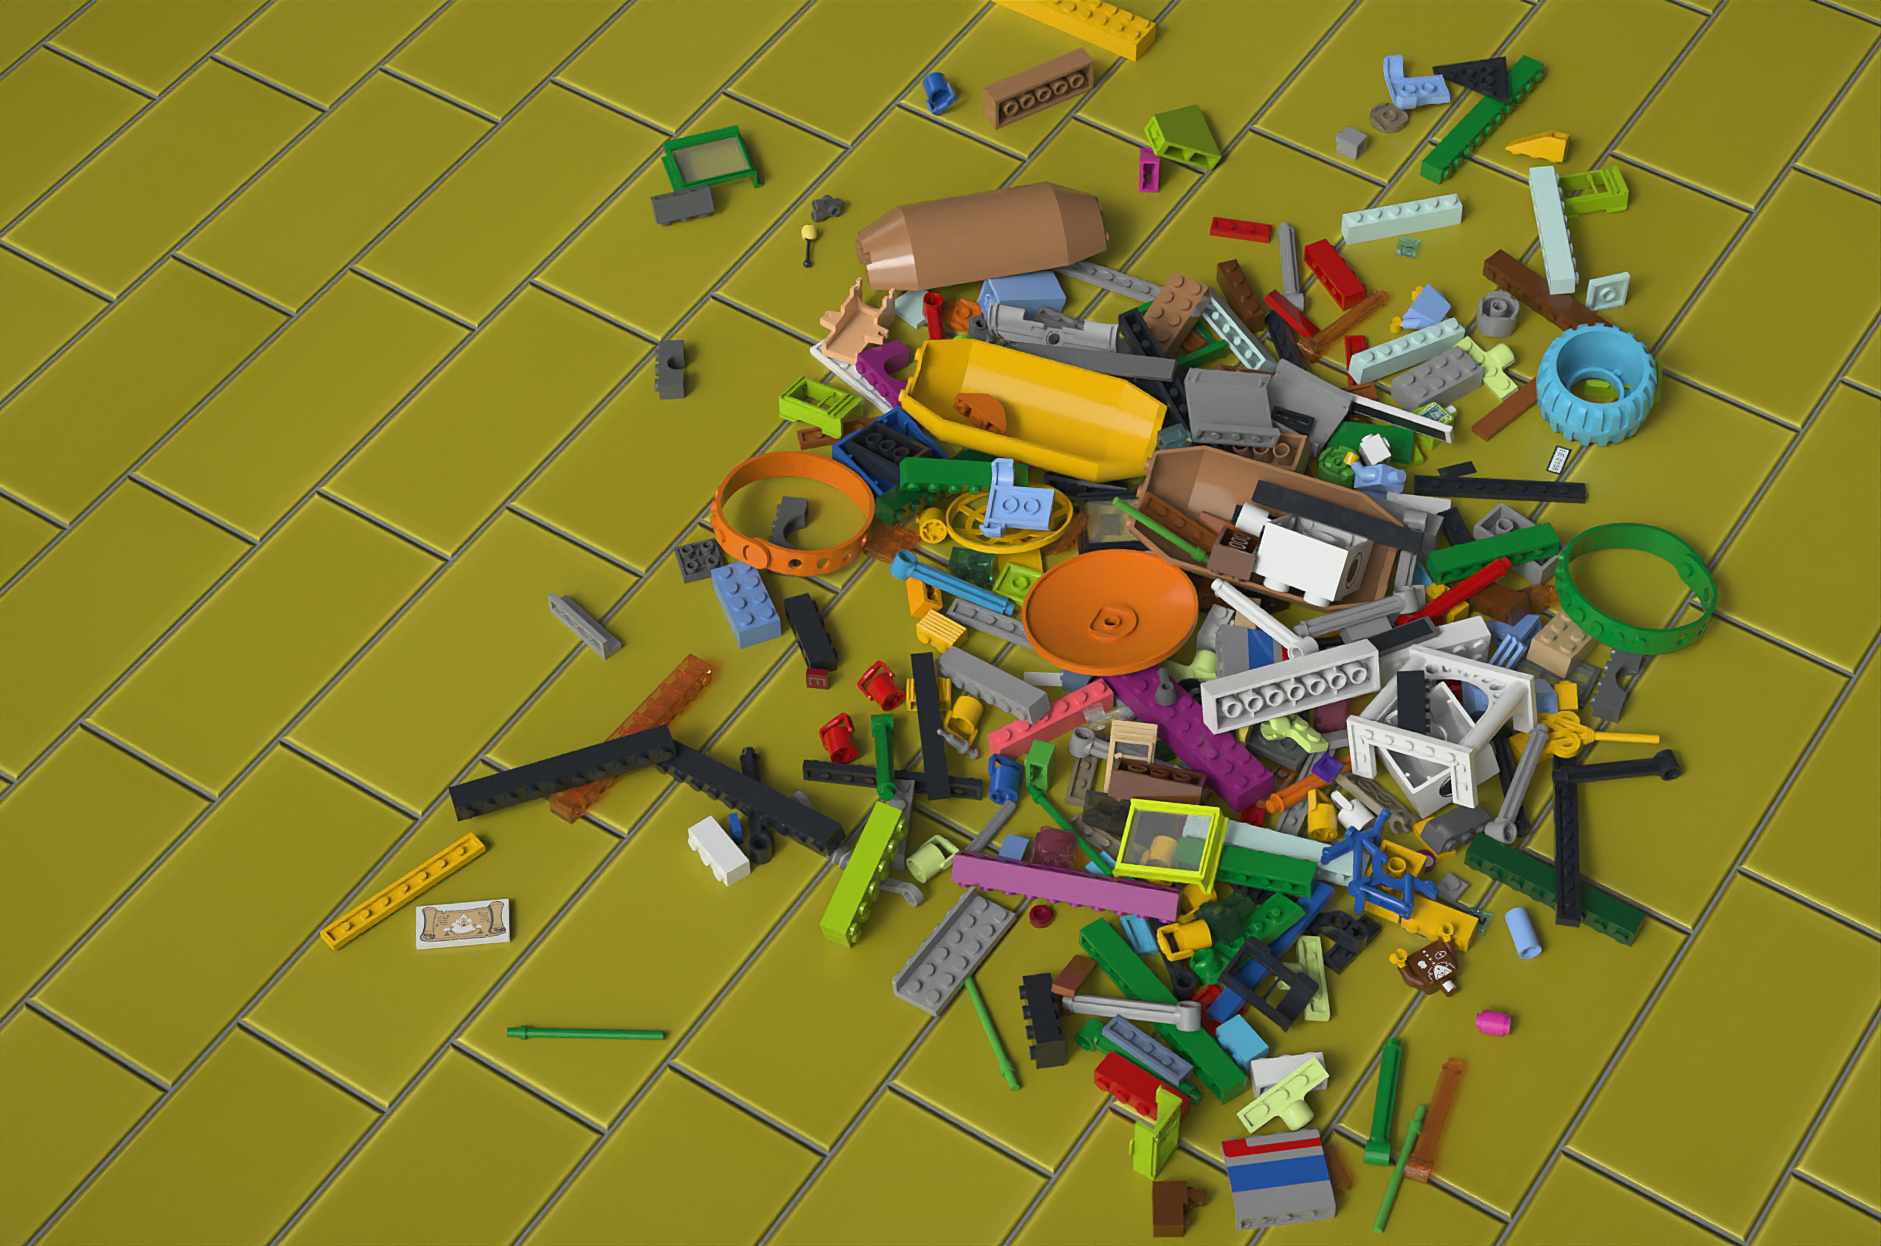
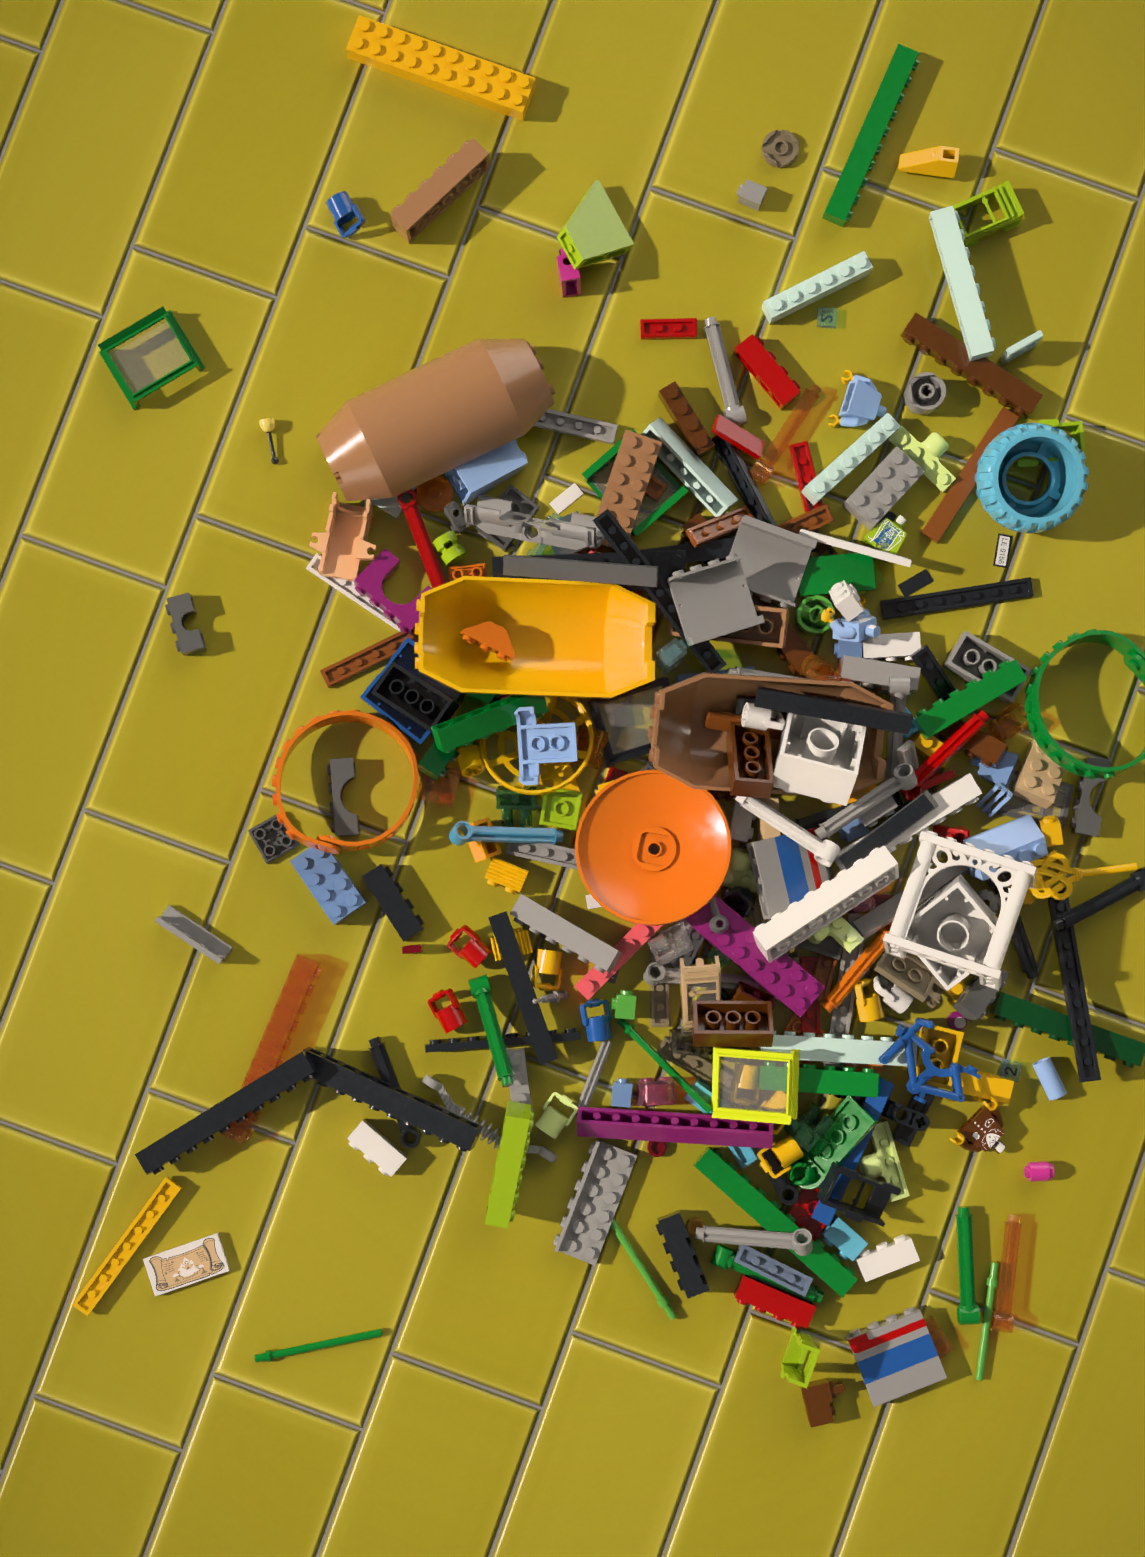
camera: 15 degrees left, 35 degrees up
dark grey brick [650,184,714,225] -> none
blue tile [728,812,743,845] -> none
lime piece [779,375,864,439] -> none
dark grey plate [811,195,842,222] -> none
light grey hinge [1033,306,1084,331] -> none
dark orange tile [1051,954,1098,998] -> none
bright green bar [1112,497,1210,565] -> none
dark orange tile [1138,491,1218,556] -> none
yellowish green plate [1237,1056,1329,1134] -> none
black tile [1271,406,1314,436] -> none
dark purple plate [1311,752,1344,784] -> none
light blue piece [1383,54,1450,110] -> none
black brick [1397,670,1431,736] -> none
black tile [1432,56,1508,104] -> none
light grey plate [1436,873,1468,905] -> none
light grey piece [1485,724,1549,844] -> none

